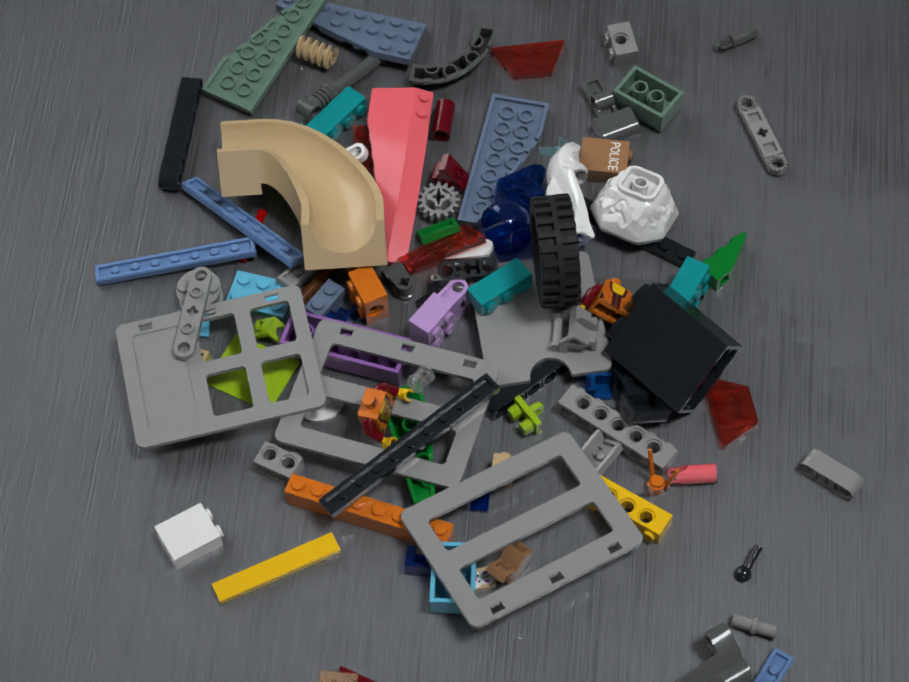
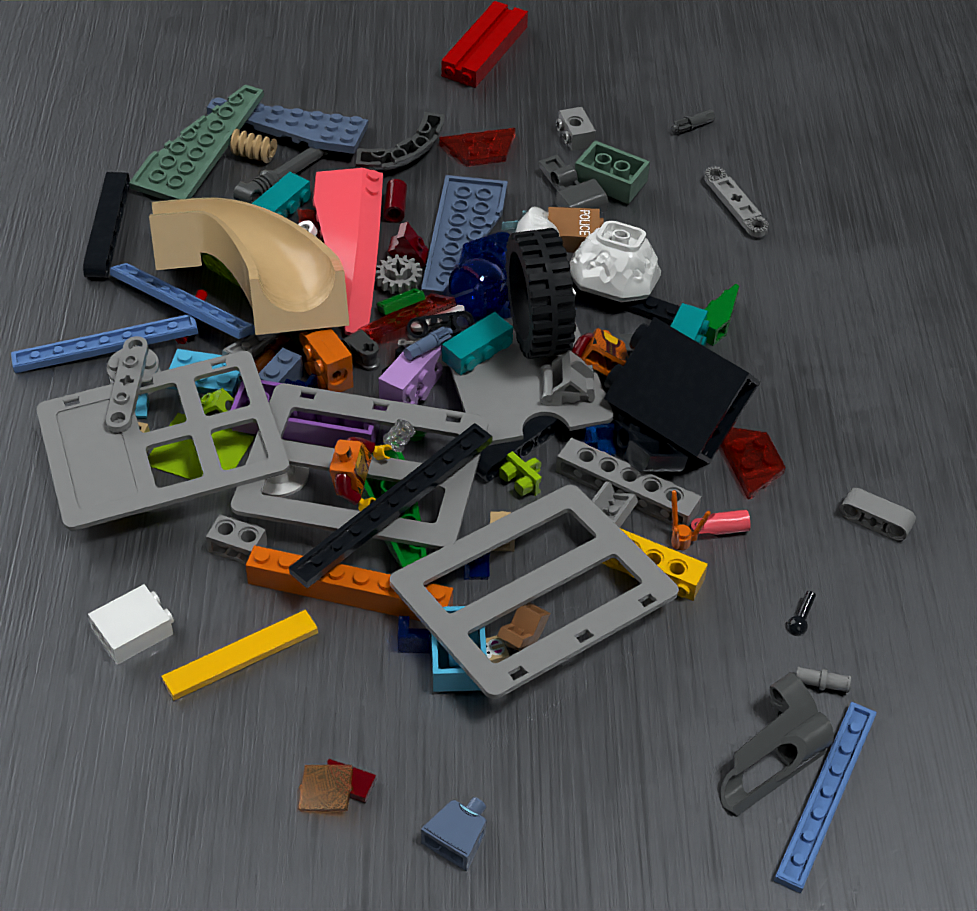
camera: 10 degrees left, 10 degrees down
none -> sand blue piece [403,326,453,361]

